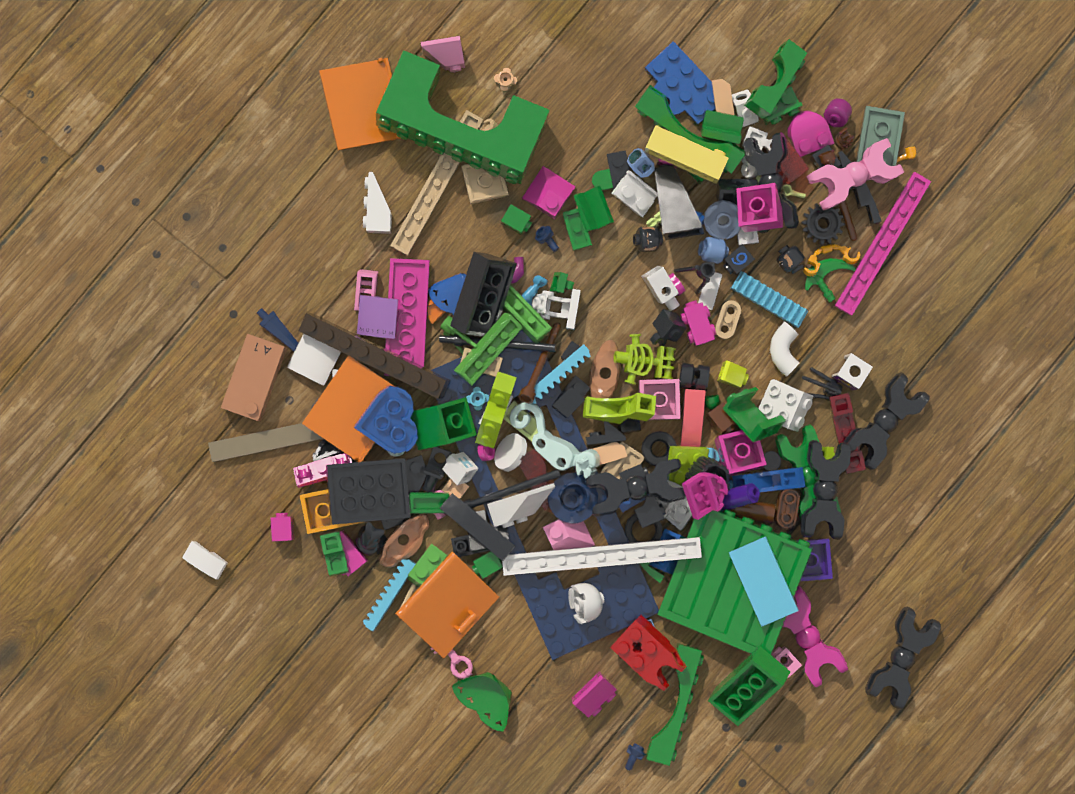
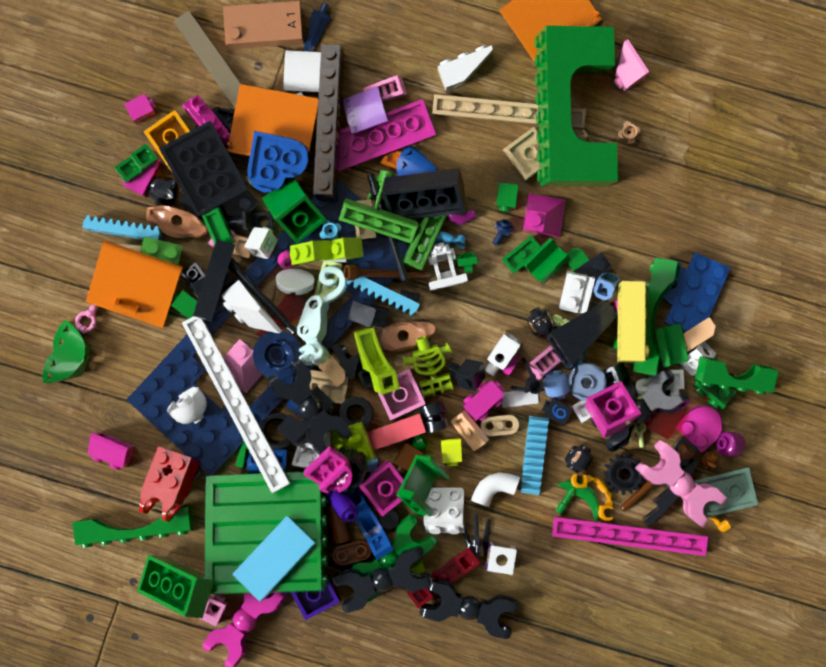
camera: 70 degrees right, 0 degrees up
white slope [182,541,228,579] -> none
dark blue plate [625,743,646,771] -> none
none -> light nougat plate [450,410,489,451]
none -> bright pink slope [528,345,562,379]

